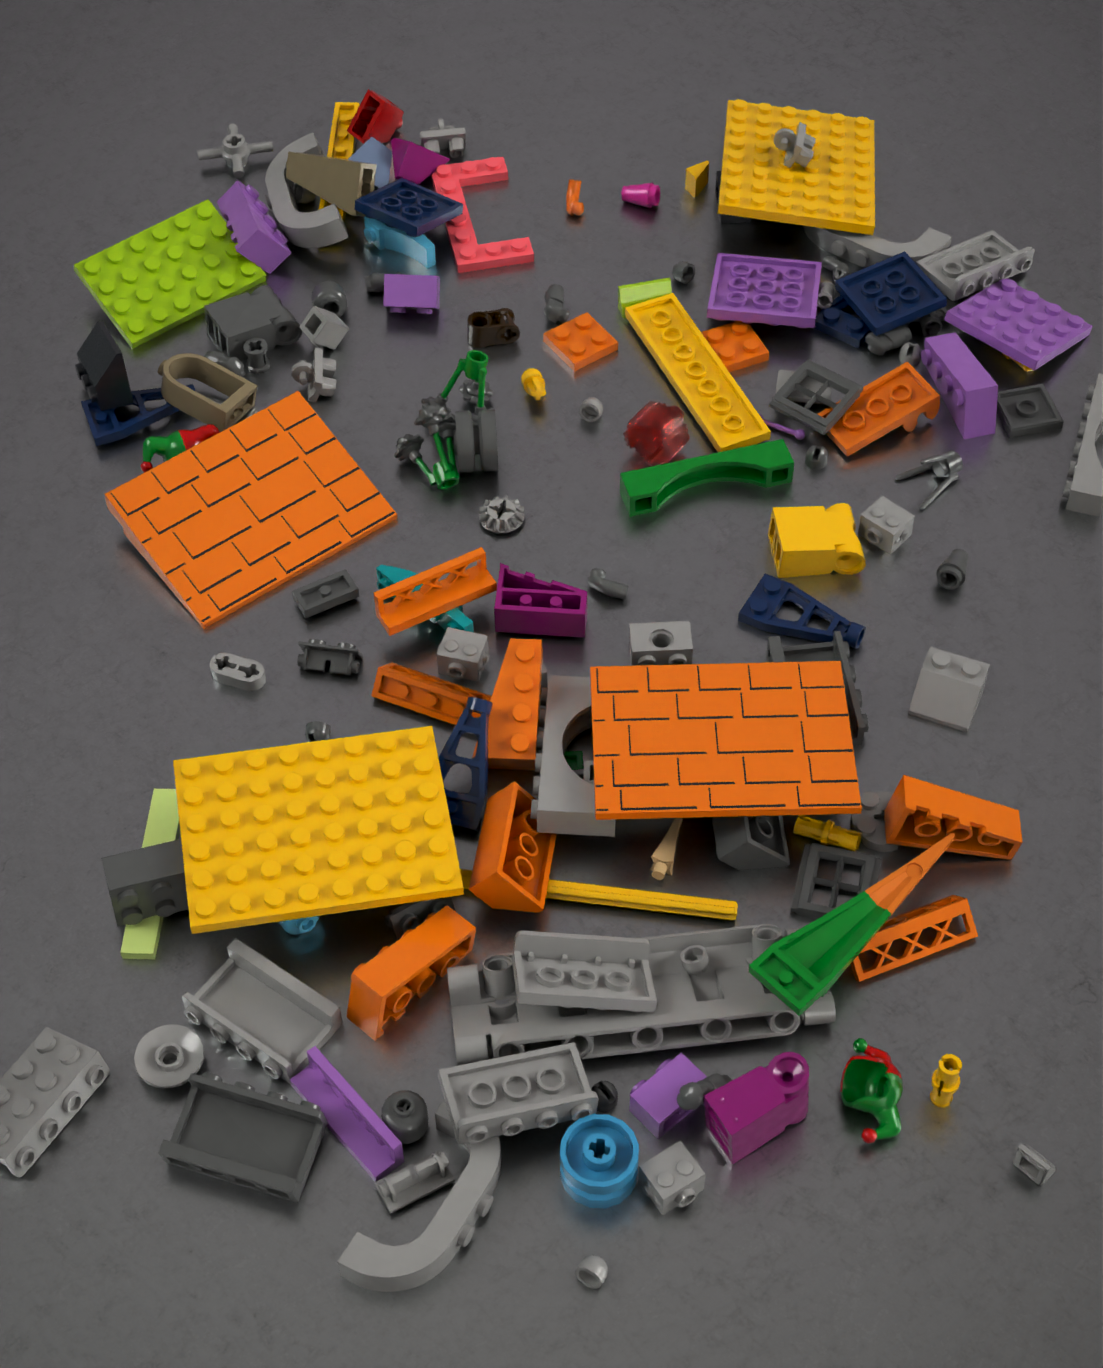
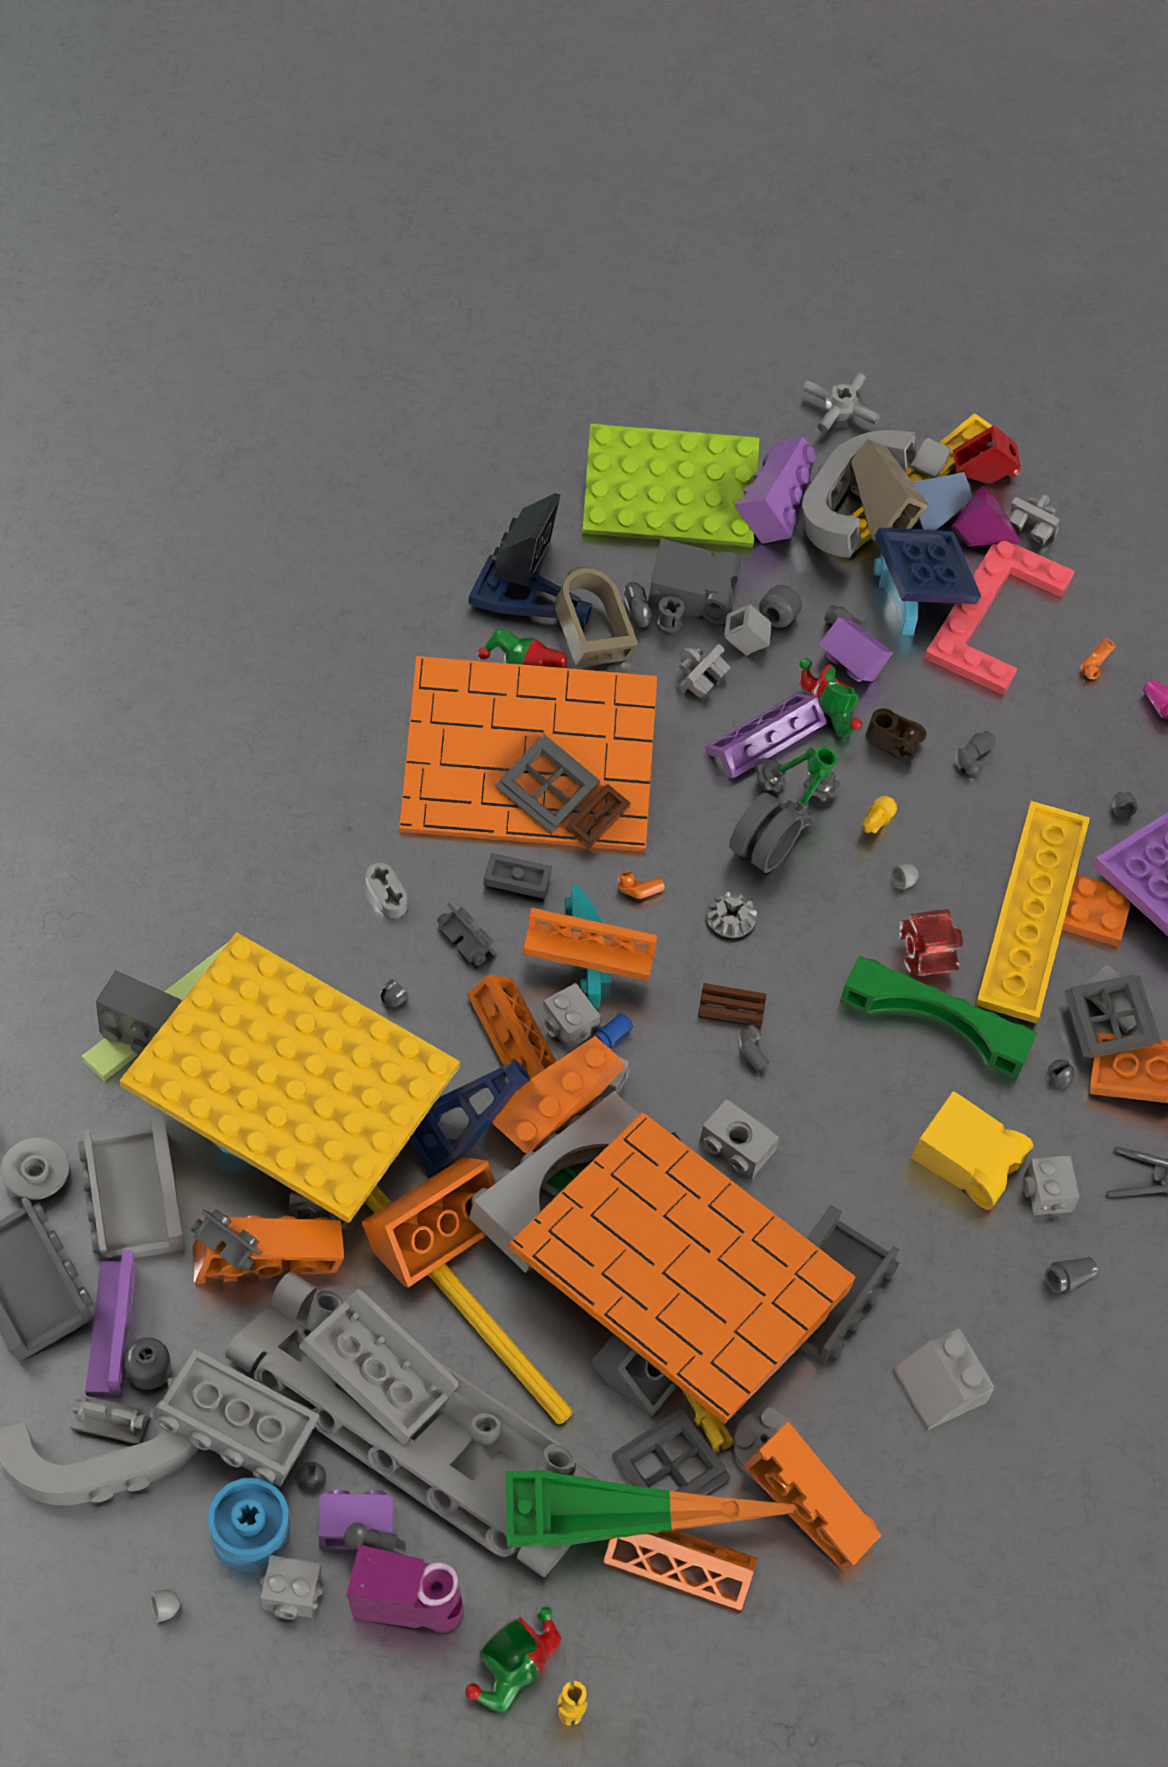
camera: 35 degrees right, 5 degrees up
plant [394,405,460,490] -> none
magenta wedge [494,563,587,638] -> none
orange plate [543,312,618,372] -> none
lime slope [618,277,672,319] -> none
tan piece [650,818,683,880] -> none
dark blue plate [738,573,866,649] -> none
medium lavender hinge [759,414,805,440] -> none
none -> dark grey hinge [190,1209,263,1272]
none -> dark grey piece [495,734,600,834]
none -> reddish brown tile [566,784,631,849]
none -> blue pin [592,1013,633,1049]
none -> orange arm [617,871,665,899]
none -> reddish brown tile [698,983,767,1026]
none -> medium lavender fence [705,693,827,778]
none -> green piece [799,658,862,738]
none -> light grey slope [911,437,951,478]

